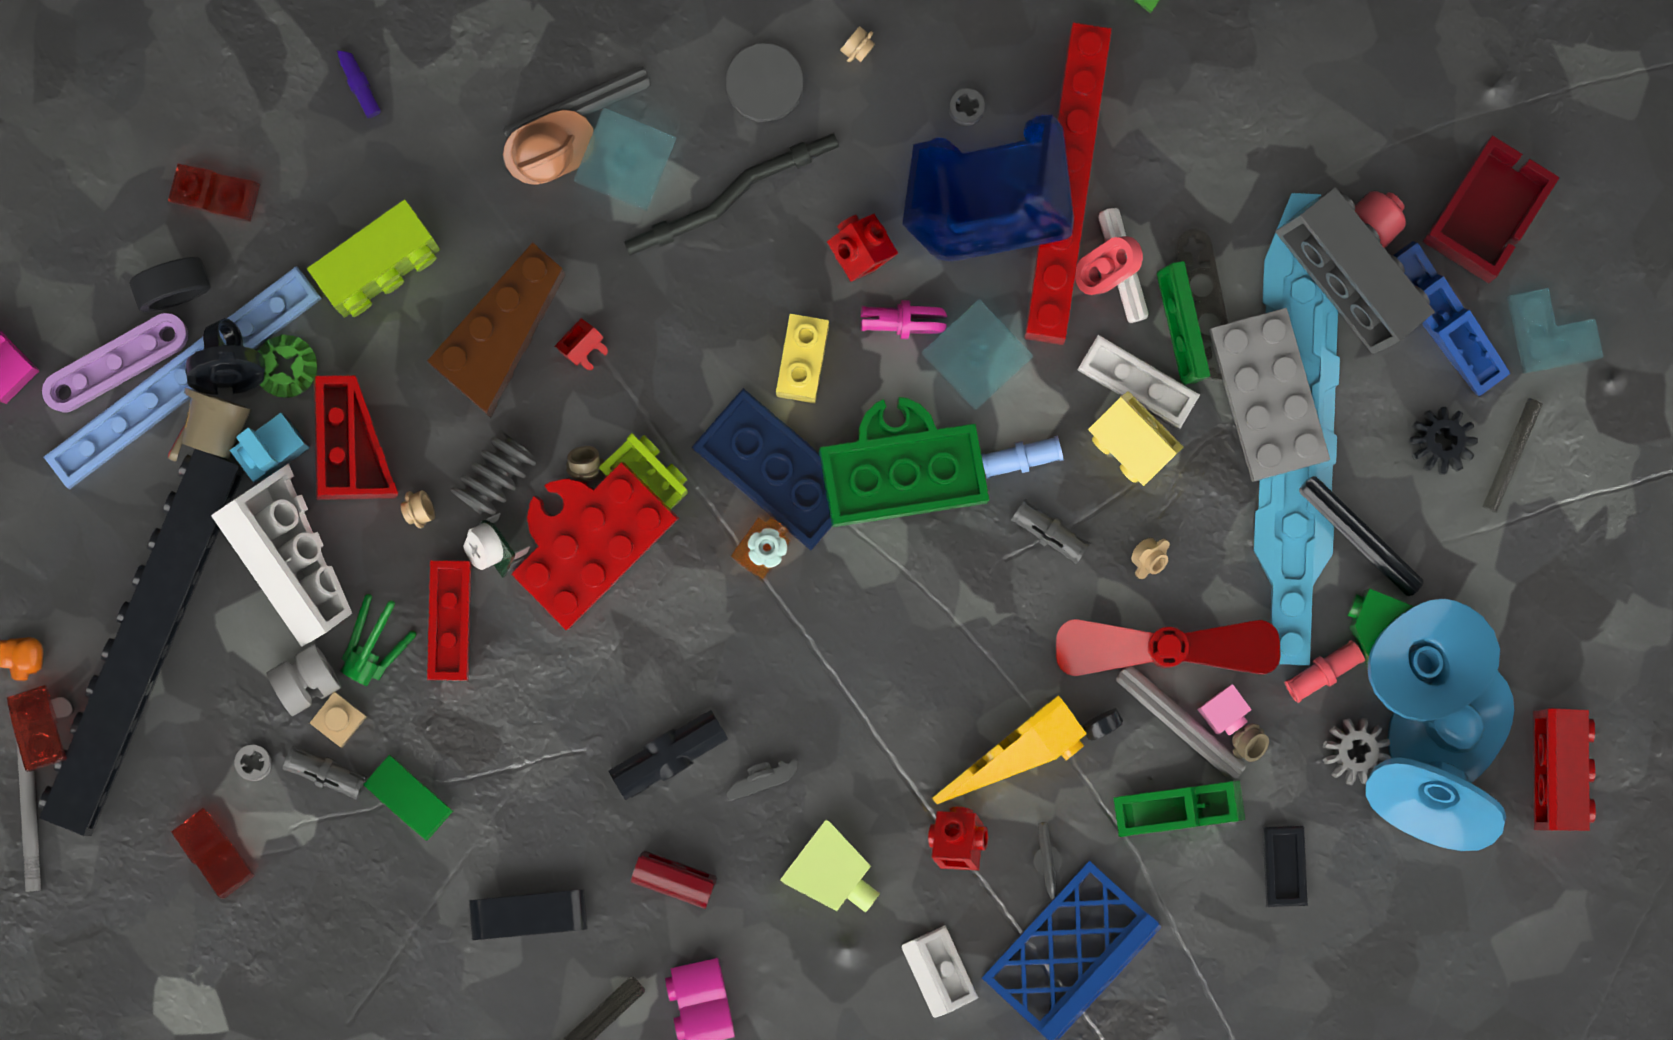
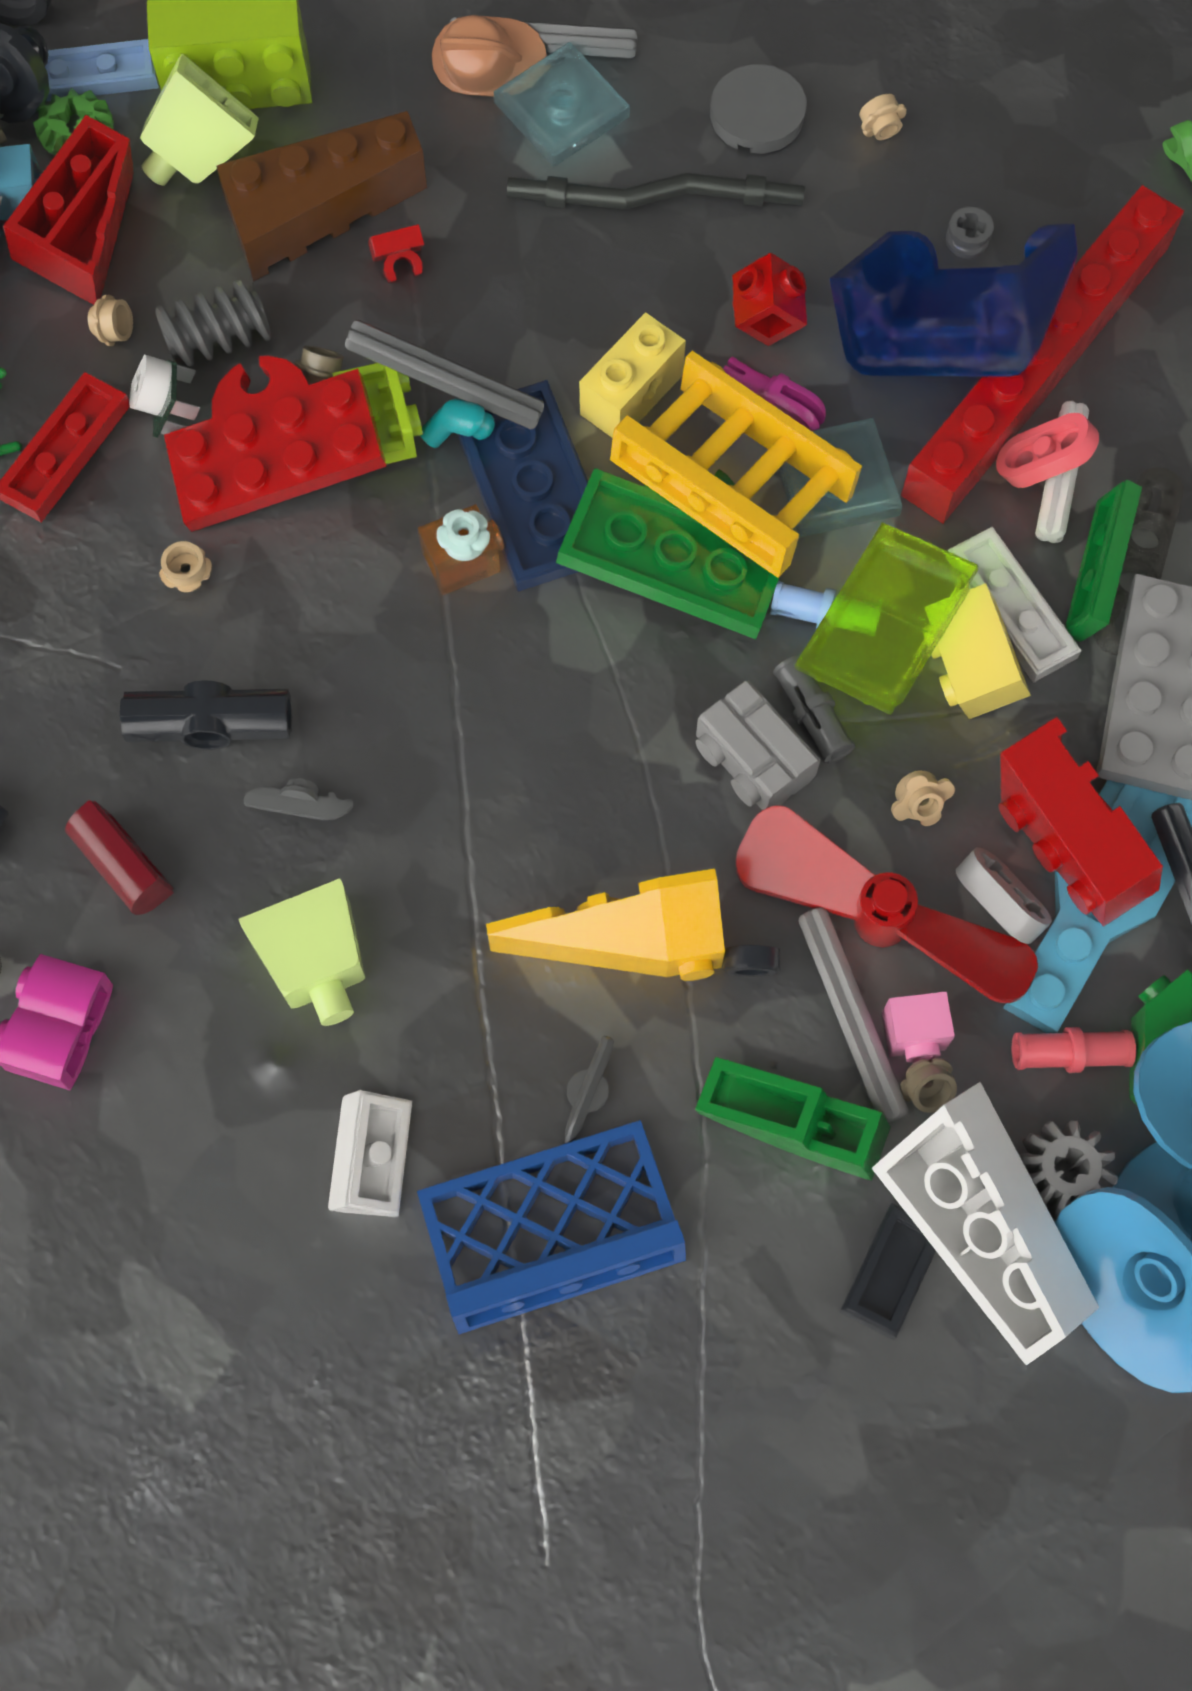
camera: 30 degrees right, 15 degrees down
red brick [928,807,988,871] -> none
none -> yellowish green torso [140,54,259,186]
none -> tan plate [159,541,212,593]
none -> dark grey axle [345,320,544,429]
none -> teal arm [420,398,495,448]
none -> yellow fence [610,350,862,578]
none -> light grey brick [696,680,820,810]
none -> clear neon green piece [795,522,979,715]
none -> white wedge [872,1082,1099,1365]
none -> light grey beam [956,847,1052,944]
none -> red wedge [998,717,1163,927]

